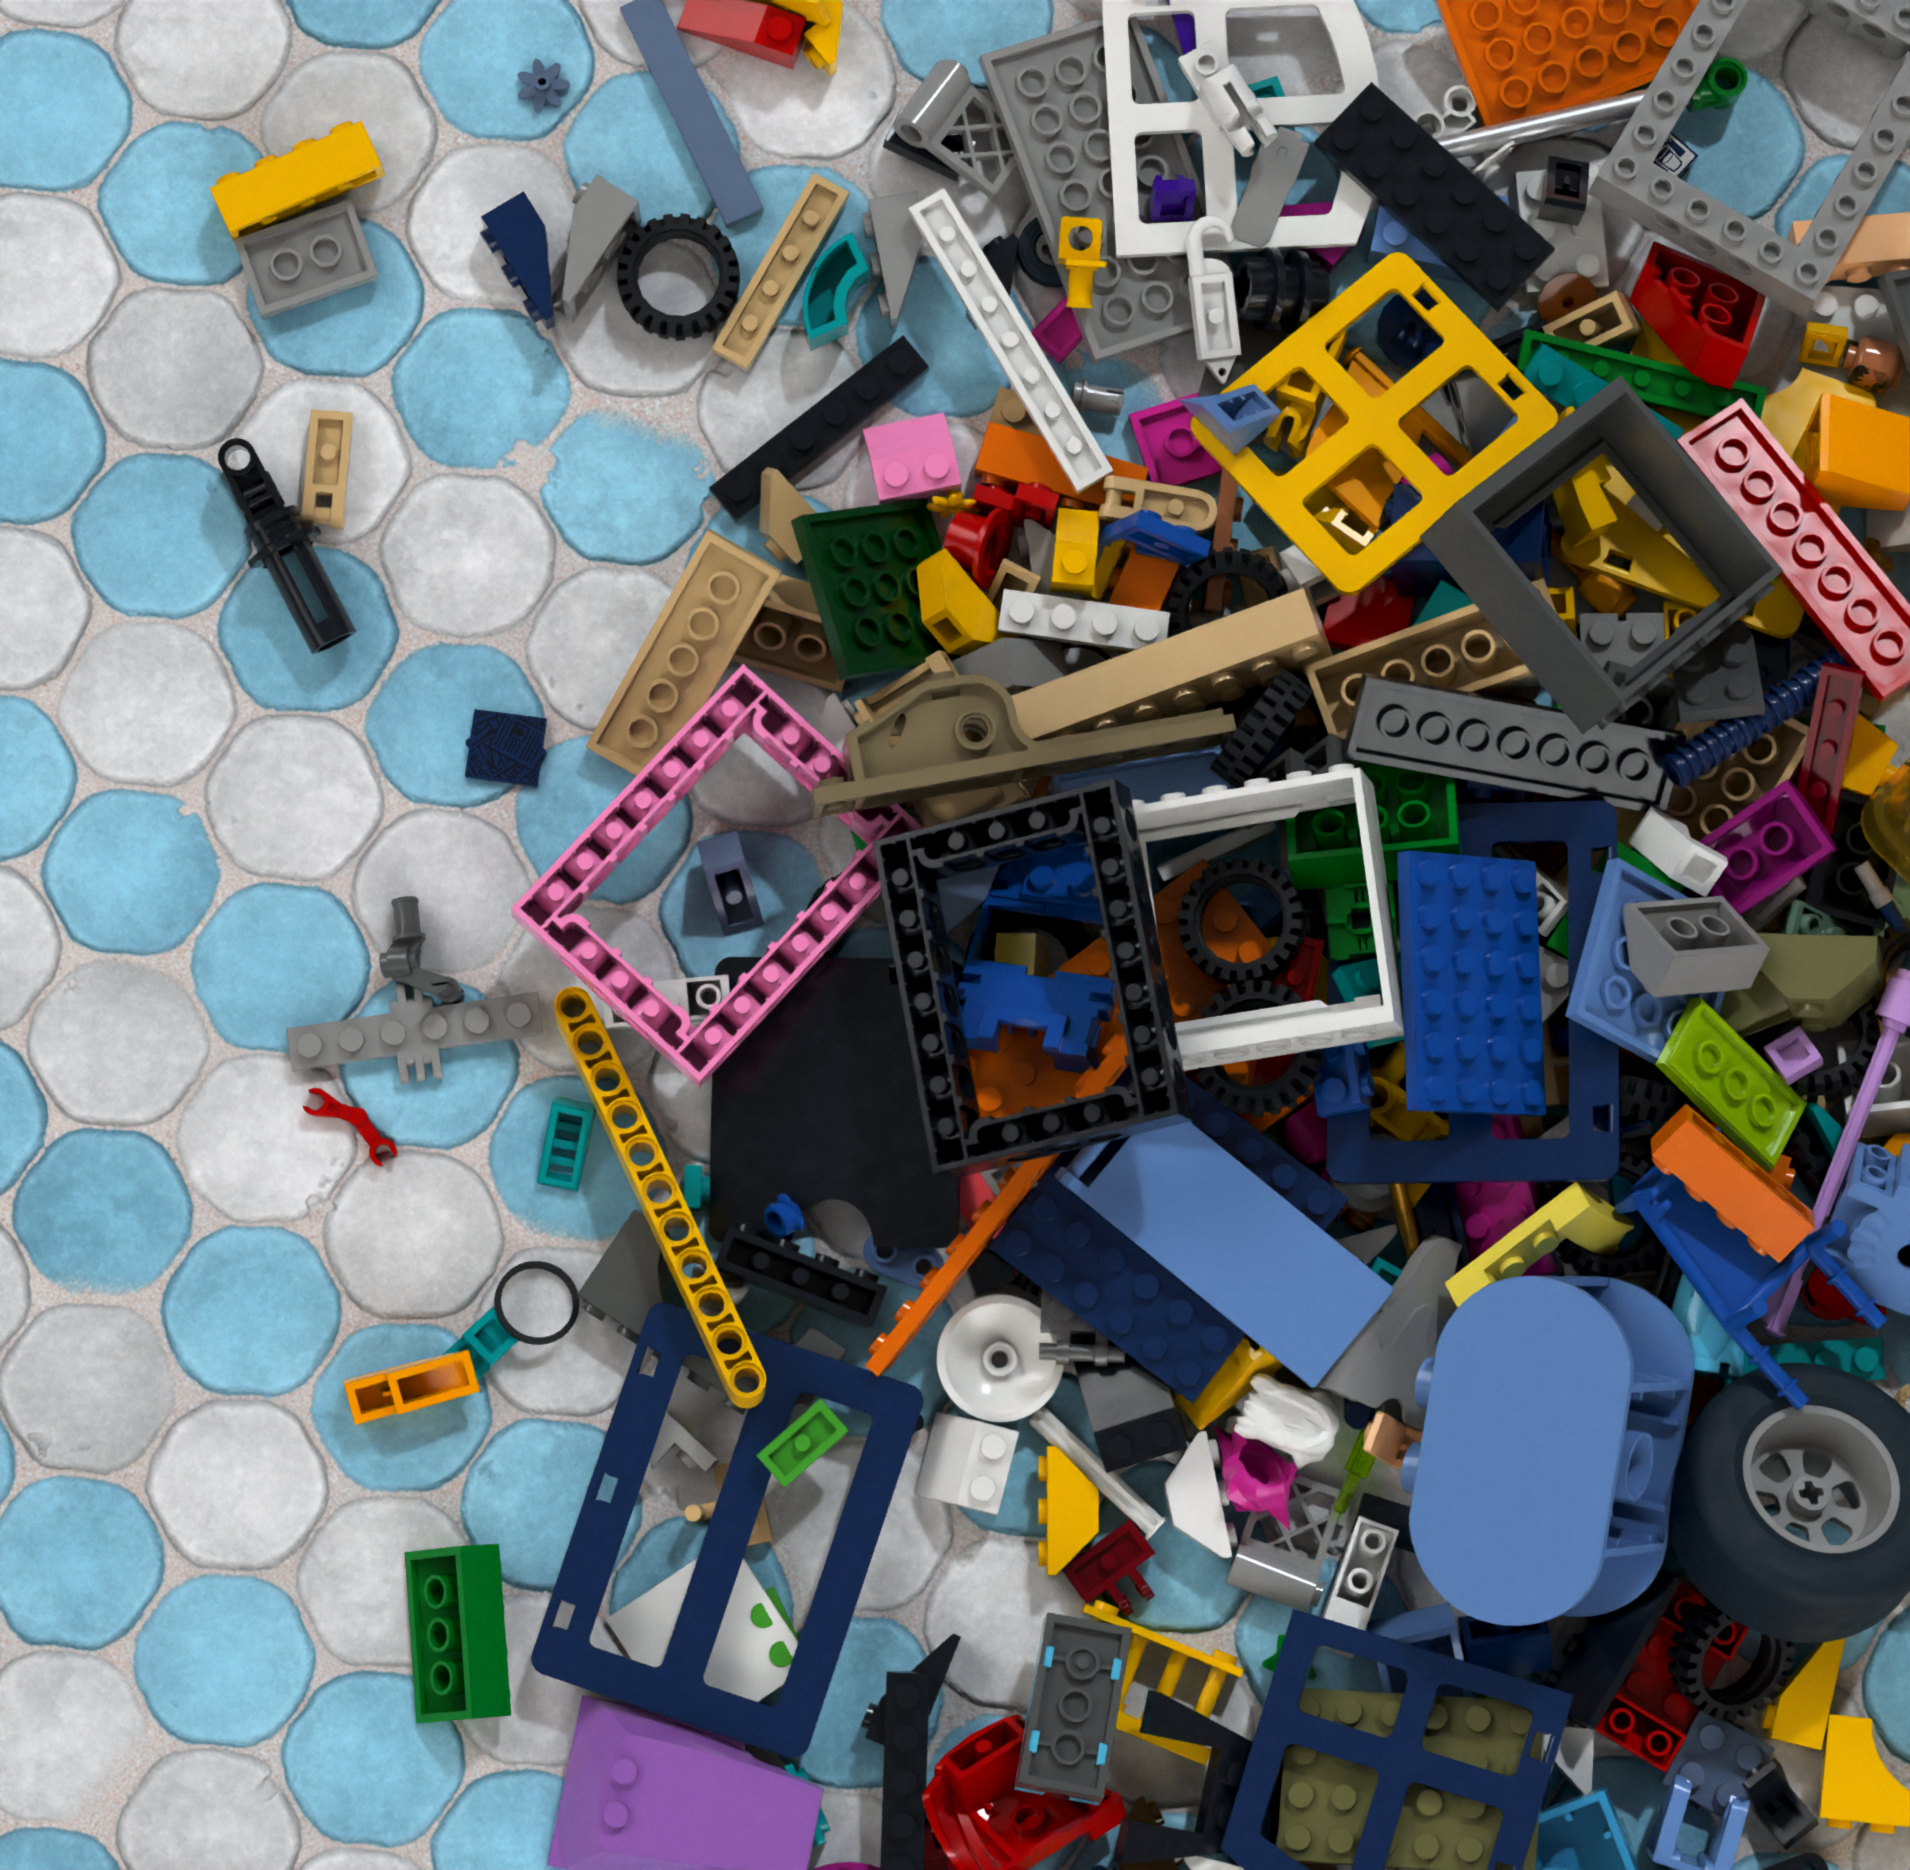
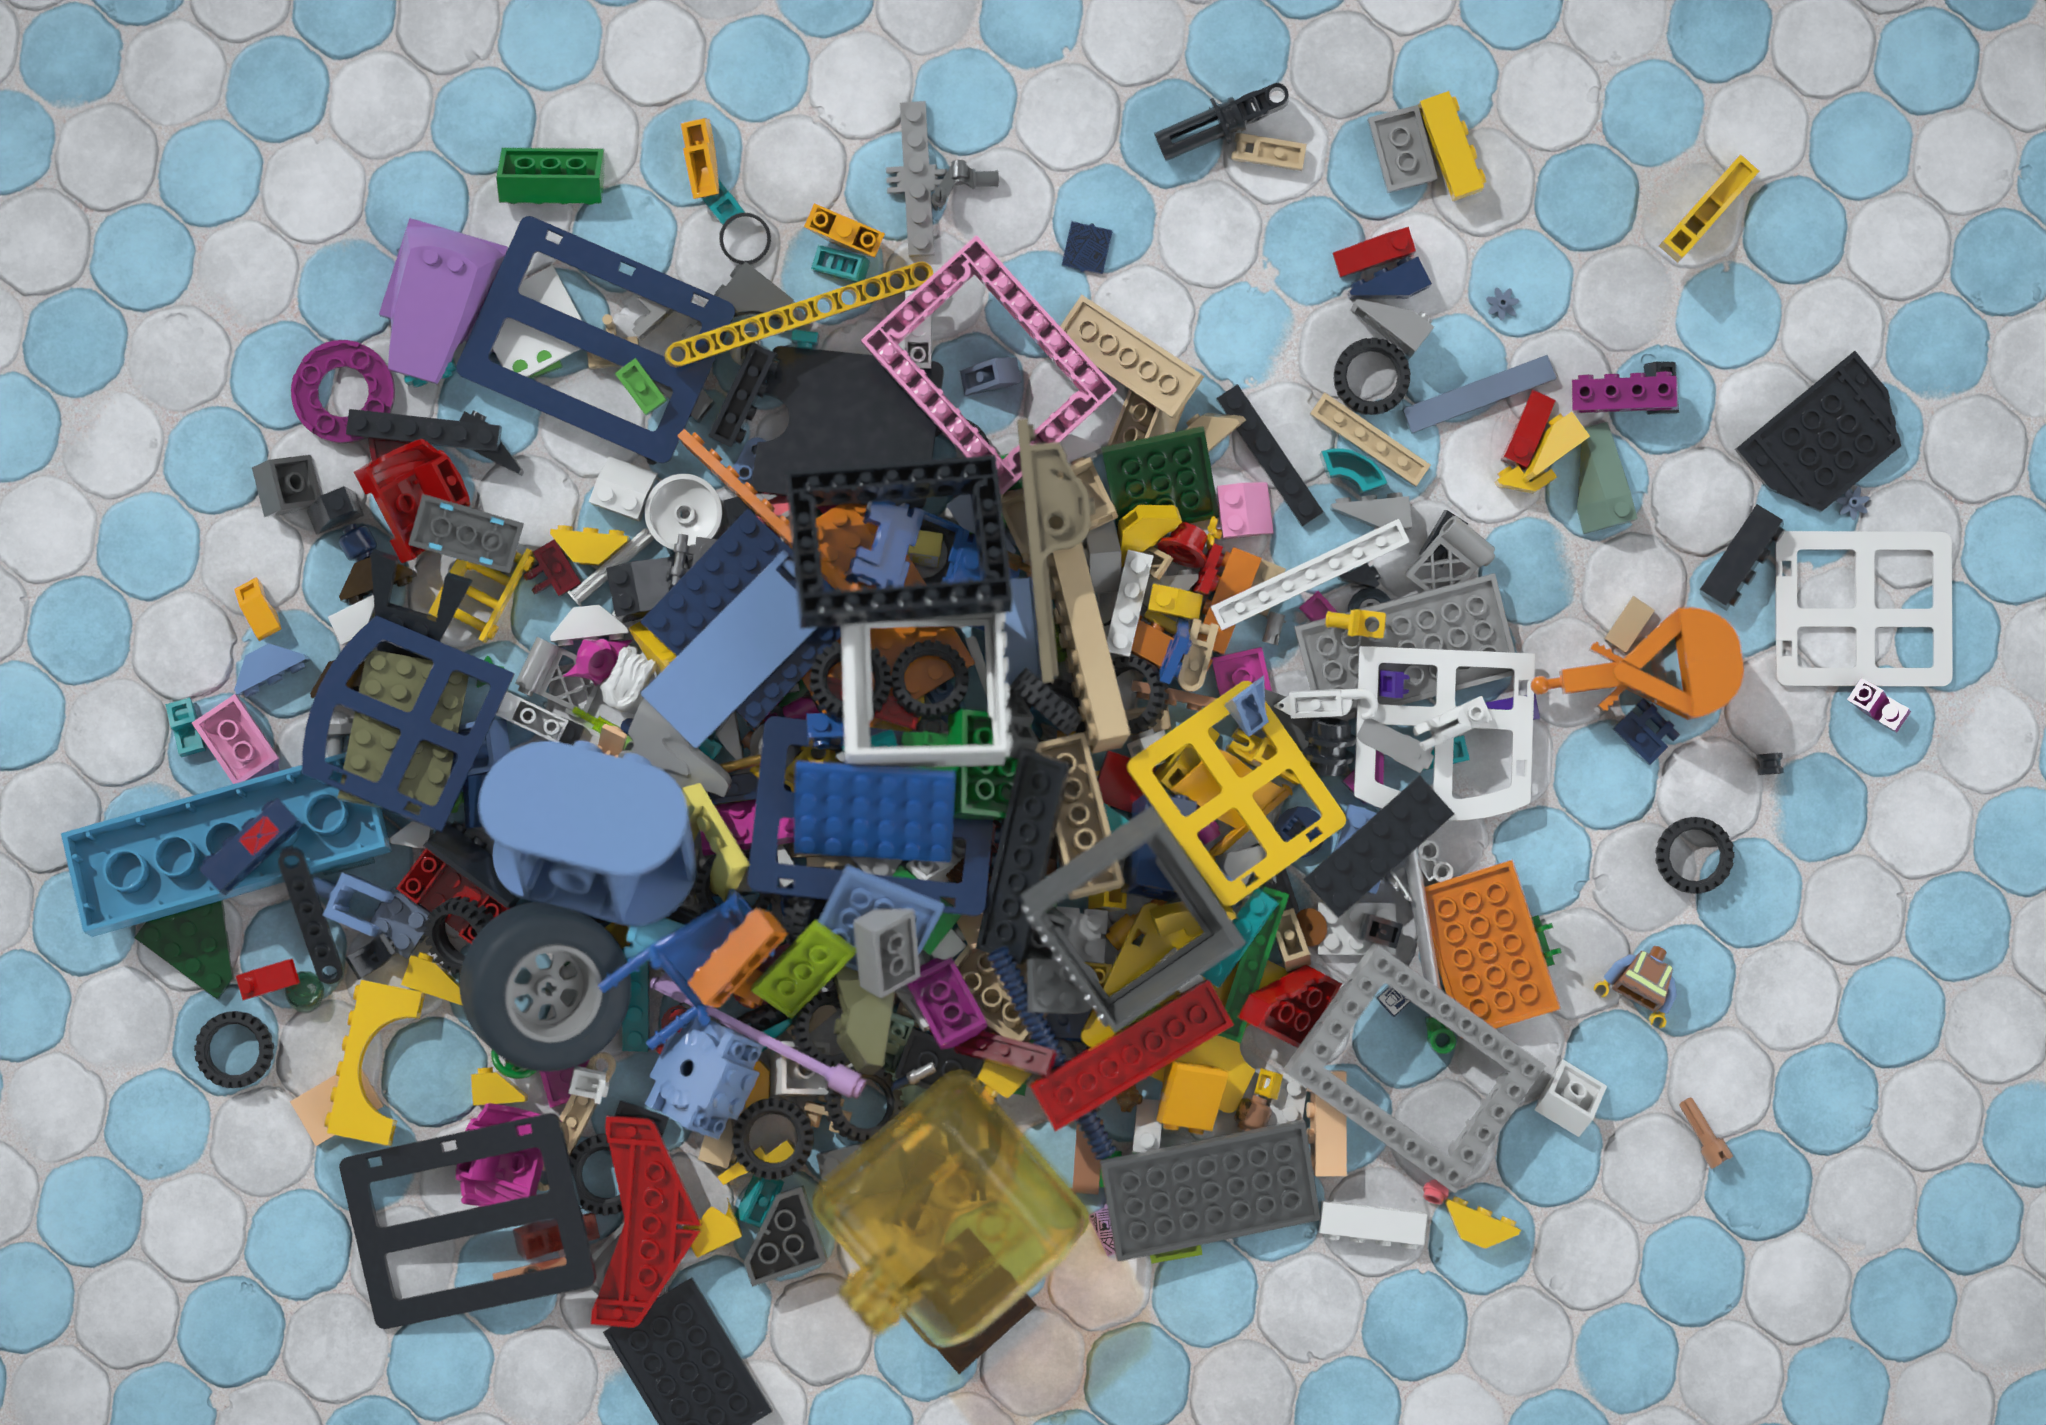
camera: 110 degrees right, 5 degrees up
red piece [302,1088,398,1167] -> none
blue plate [764,1193,805,1240] -> none
white slope [1629,806,1728,897] -> none
lavender tile [1763,1026,1824,1086] -> none
none -> light orange slope [804,203,885,258]
none -> red slope [1332,227,1416,278]

